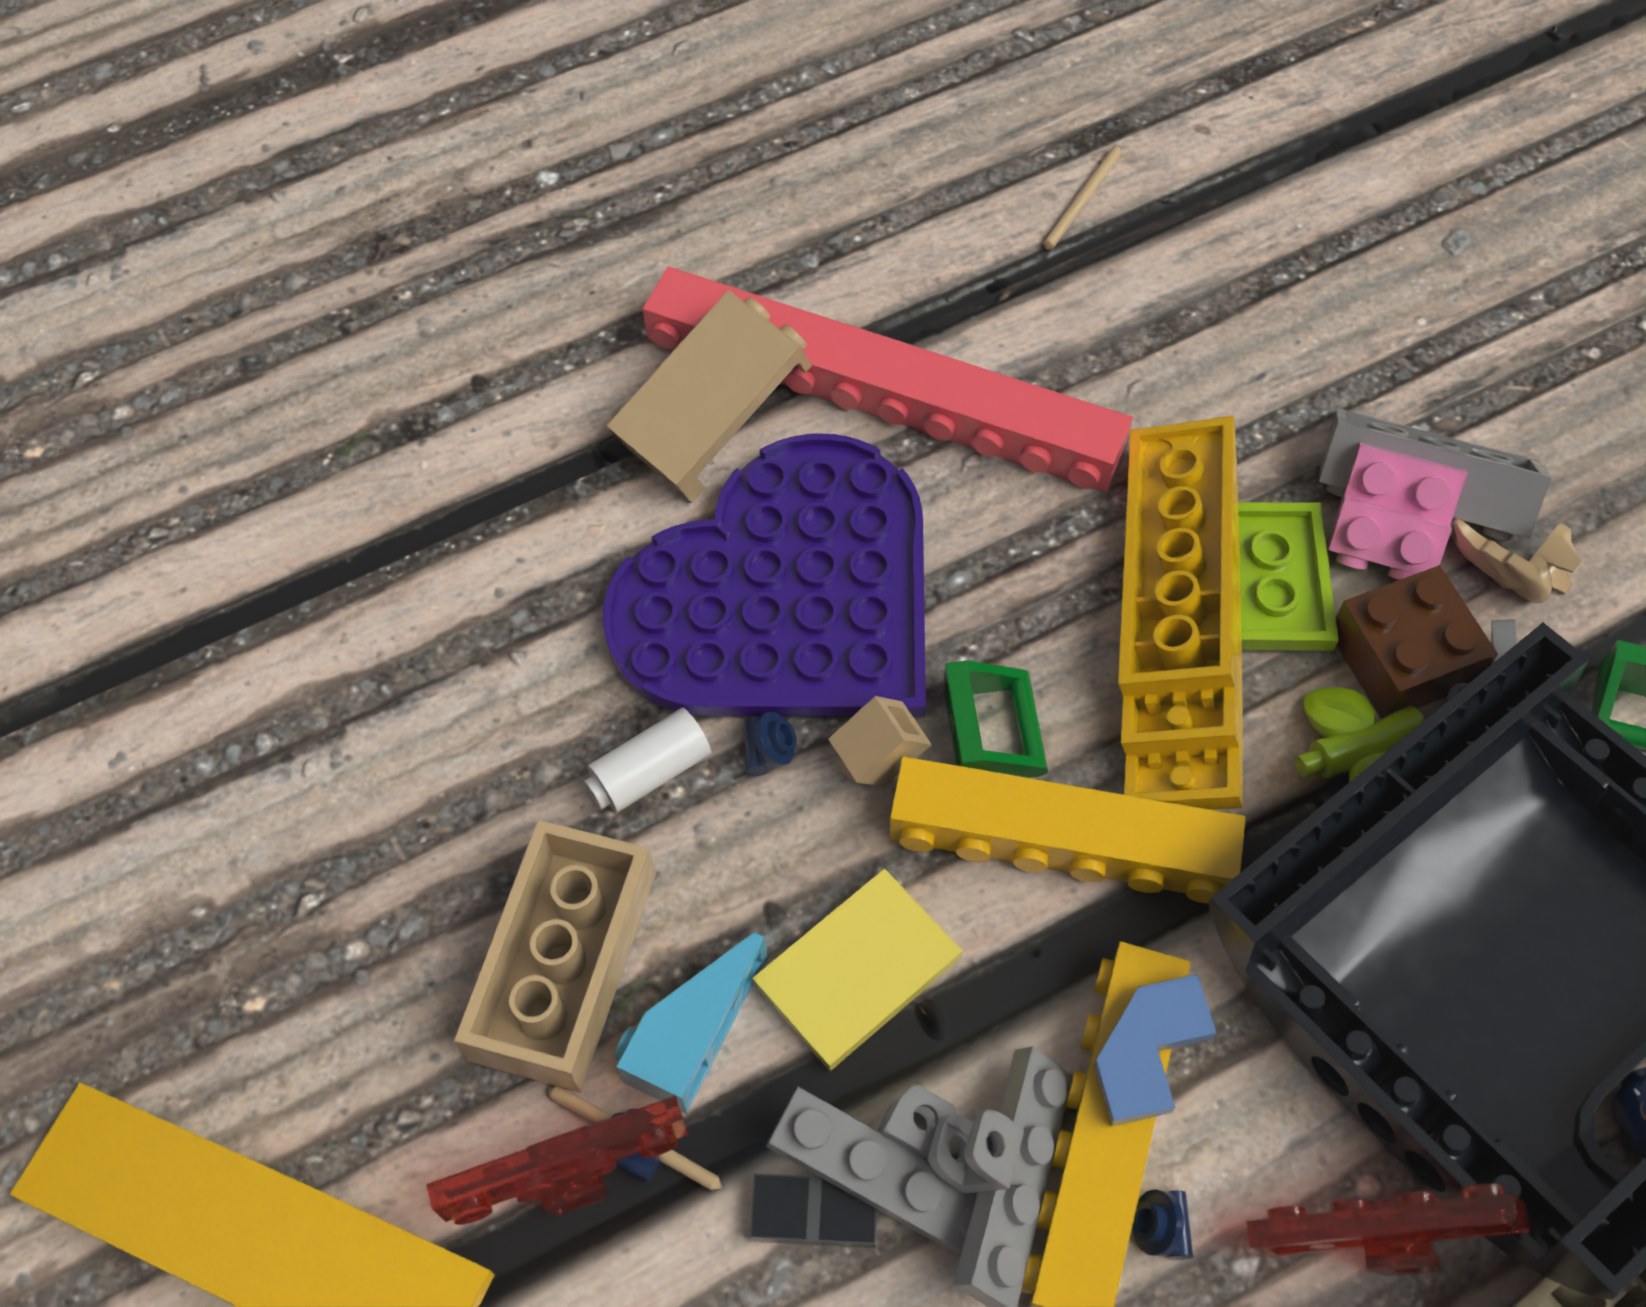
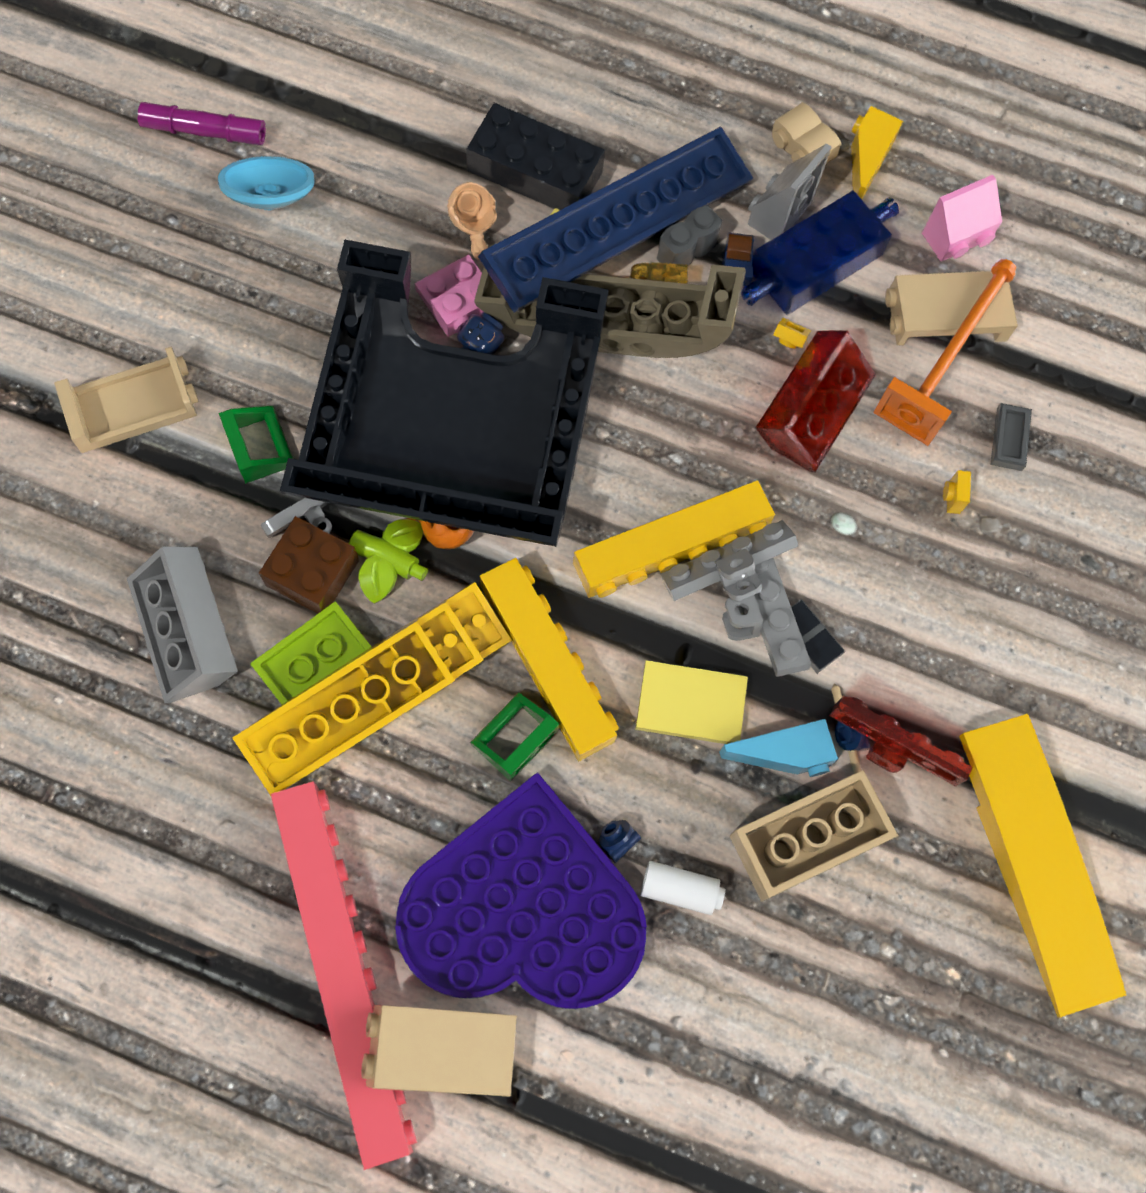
camera: 140 degrees left, 10 degrees up
tan brick [828,696,932,786] -> none
tan axle [1044,146,1122,249] -> none
medium blue tile [1094,974,1217,1126] -> none
dark blue plate [1132,1189,1193,1260] -> none
clear red plate [1247,1184,1531,1276] -> none
bright pink plate [1328,443,1468,580] -> none
tan hair [1451,518,1582,603] -> none

